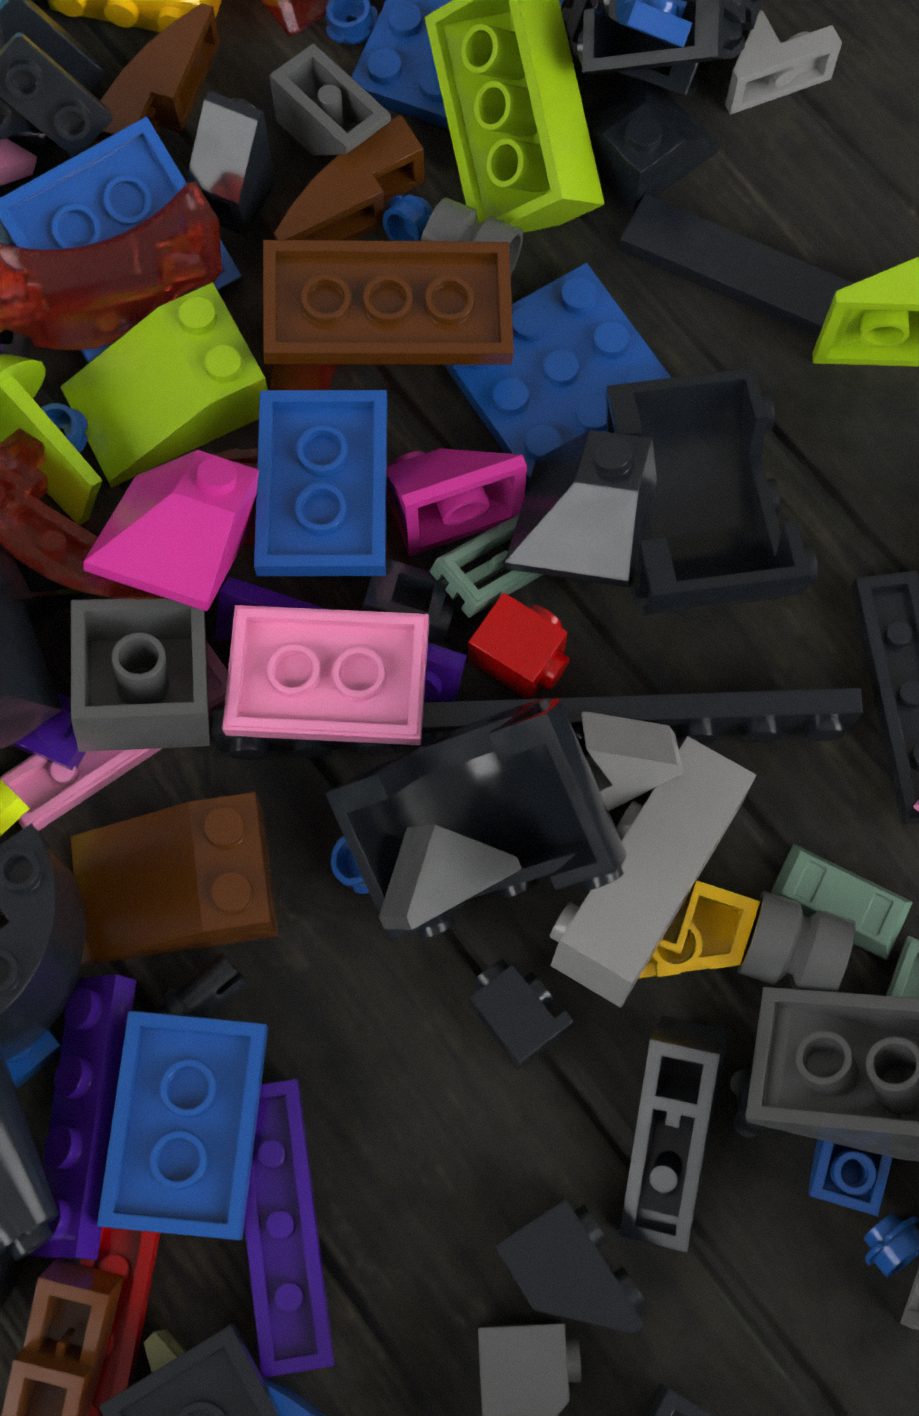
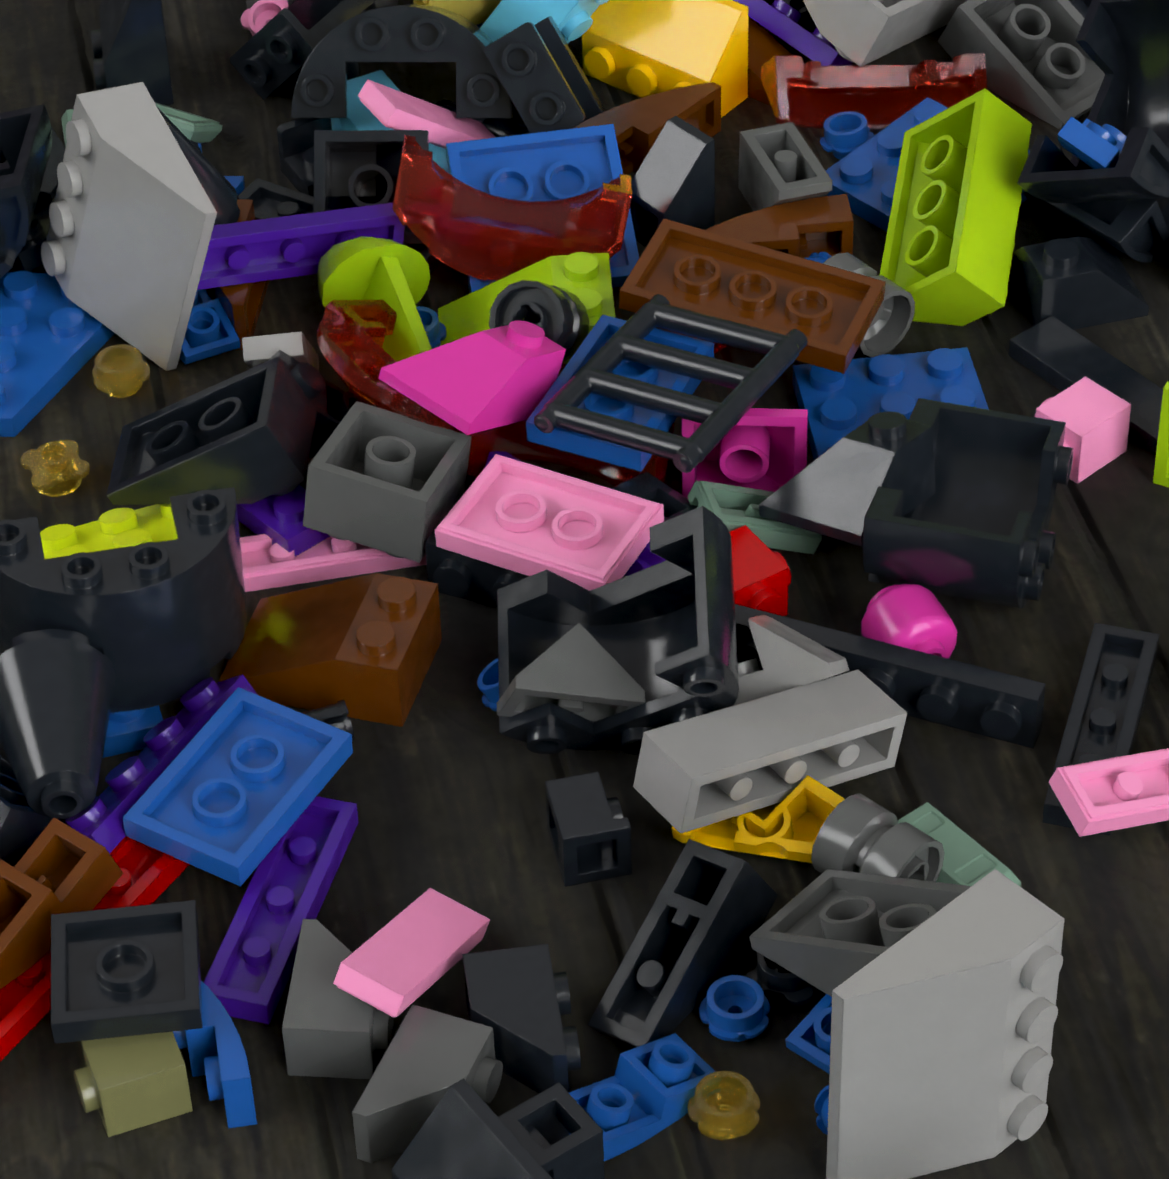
camera: 25 degrees right, 30 degrees down
none -> dark grey slope [282,919,394,1079]
none -> bright pink tile [333,888,490,1018]
none -> black wheel [489,280,590,362]
none -> black bar [534,294,808,473]
none -> blue slope [569,1033,721,1162]
none -> clear yellow plate [688,1071,760,1140]
none -> blue plate [699,975,770,1042]
none -> dark pink head [861,584,957,659]
none -> bright pink brick [1034,376,1131,484]

